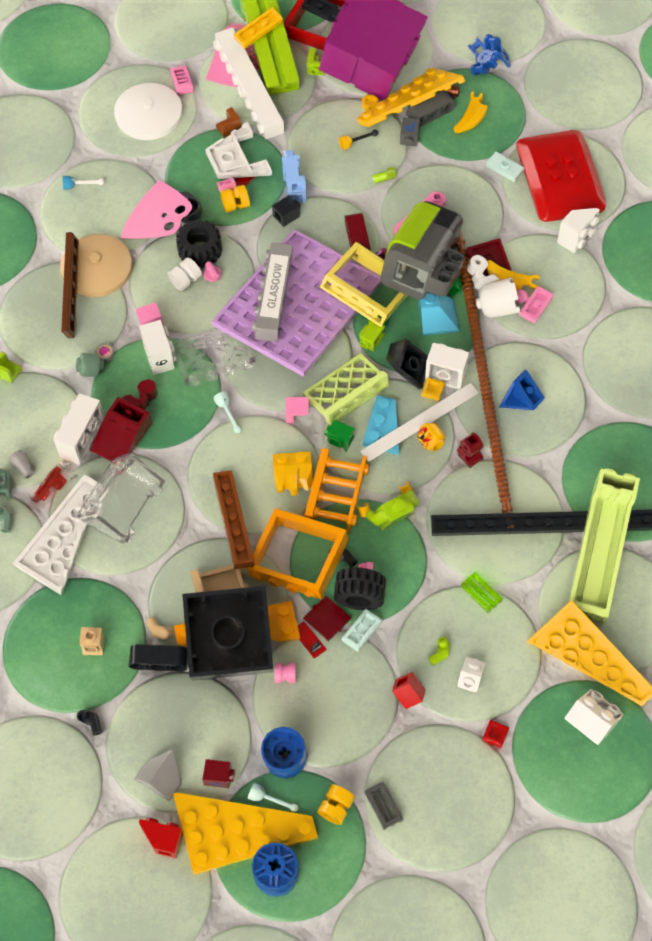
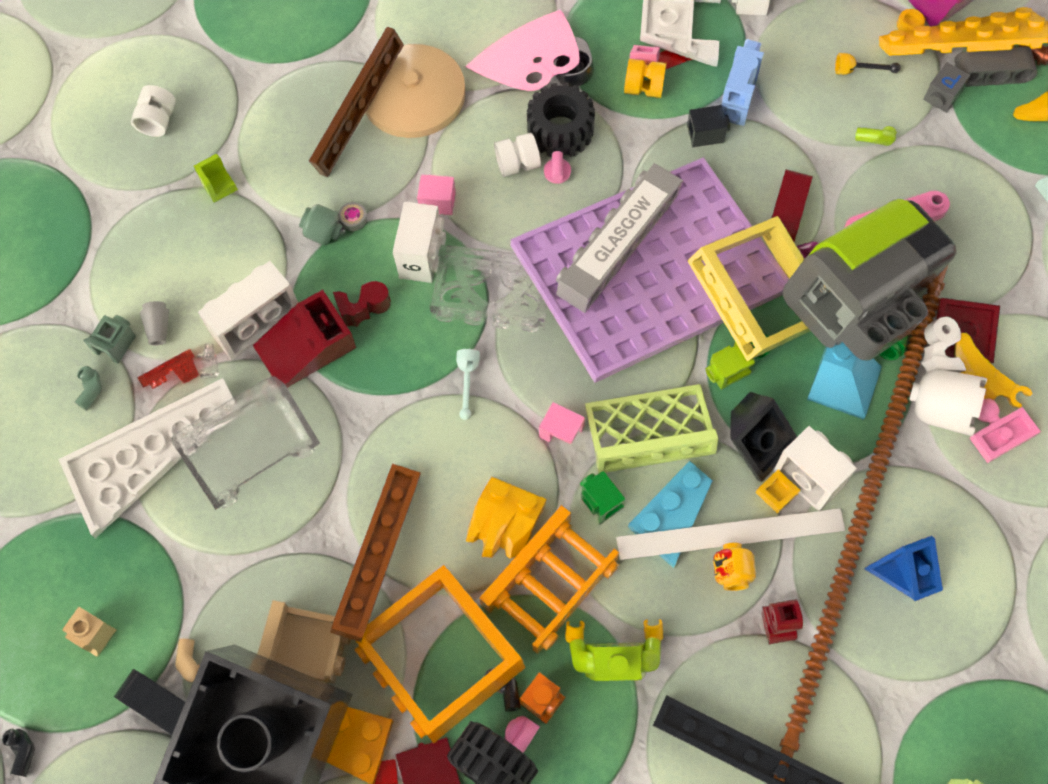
camera: 30 degrees right, 5 degrees up
none -> orange brick [520,672,565,724]

